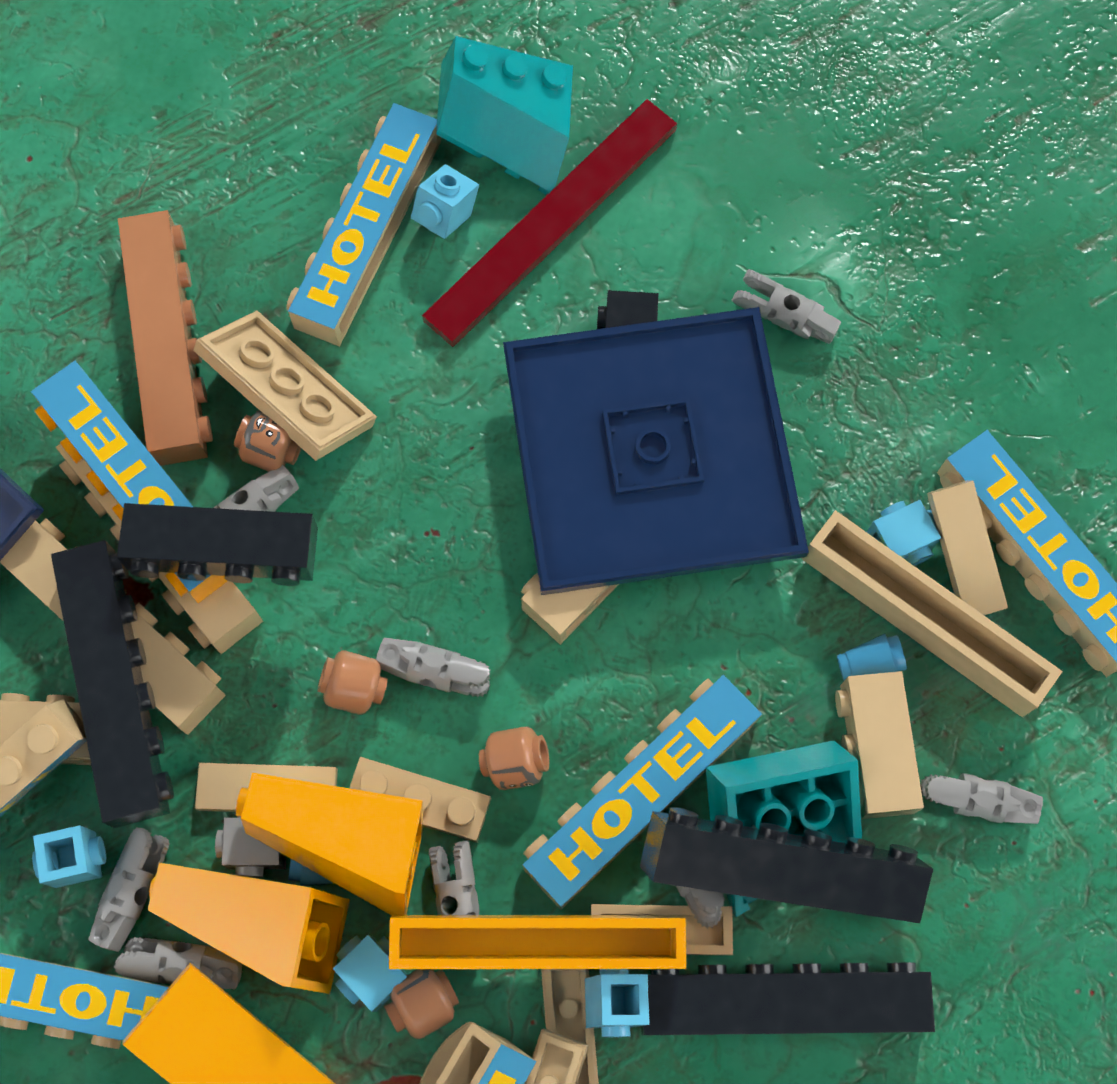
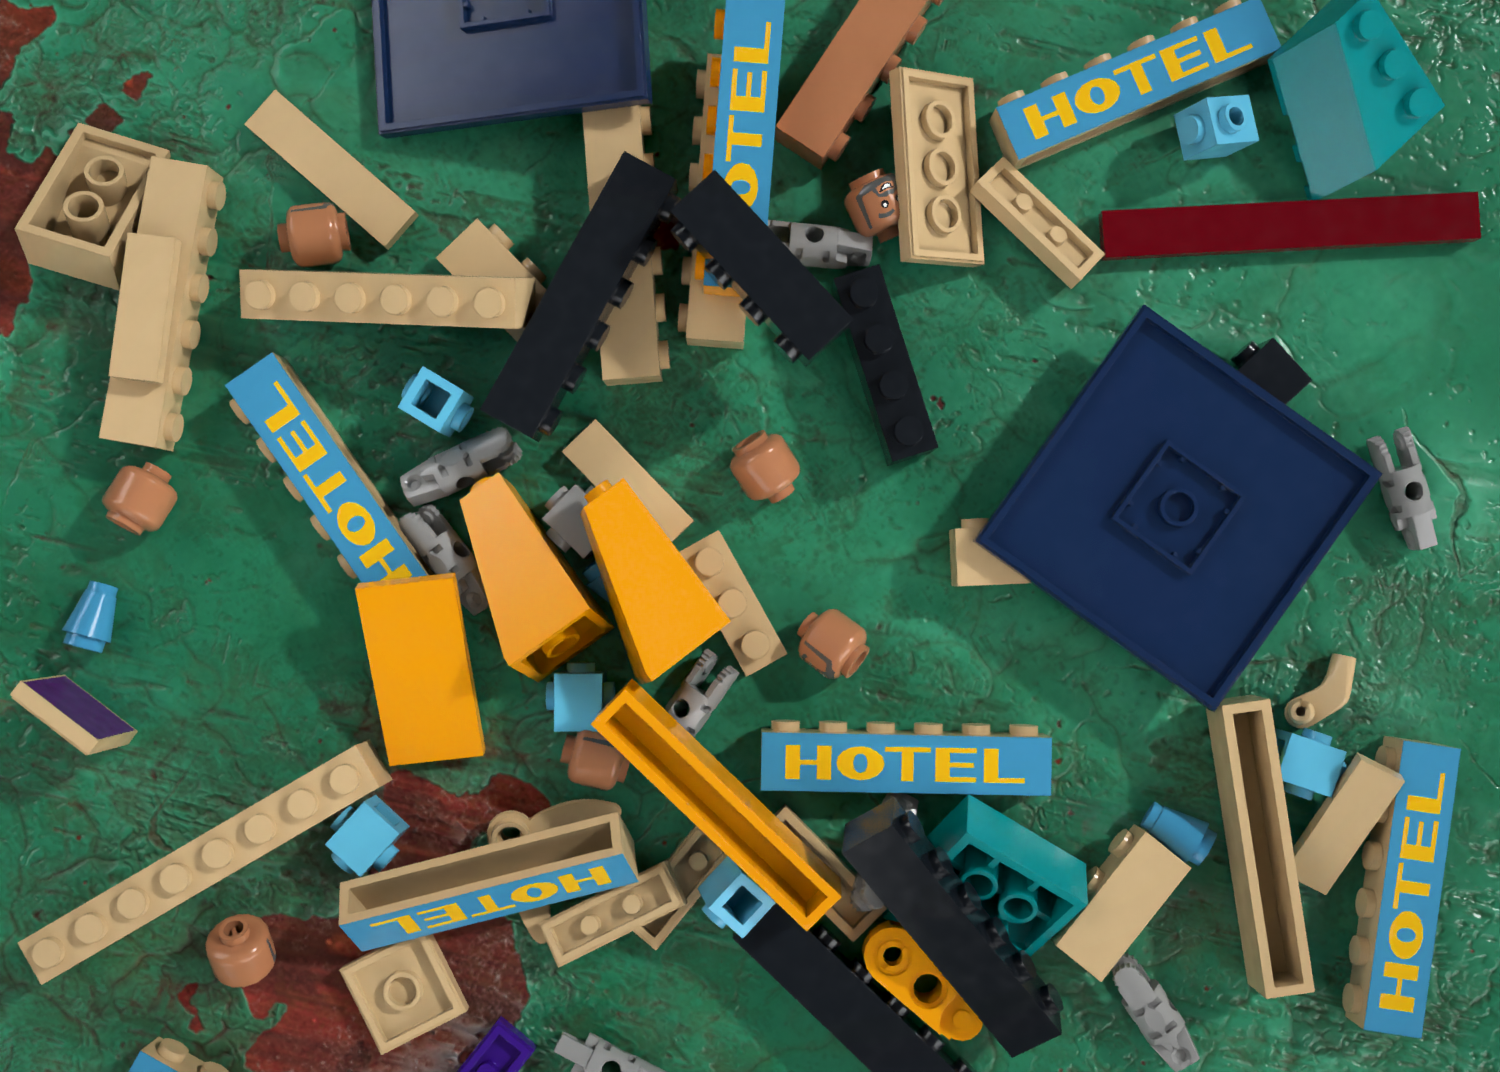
camera: 50 degrees right, 15 degrees up
light grey hinge [376,638,490,697] -> none
none -> black brick [831,264,938,466]
none -> light orange piece [862,920,983,1041]
none -> tan plate [969,157,1105,289]
none -> tan arm [1284,653,1356,729]

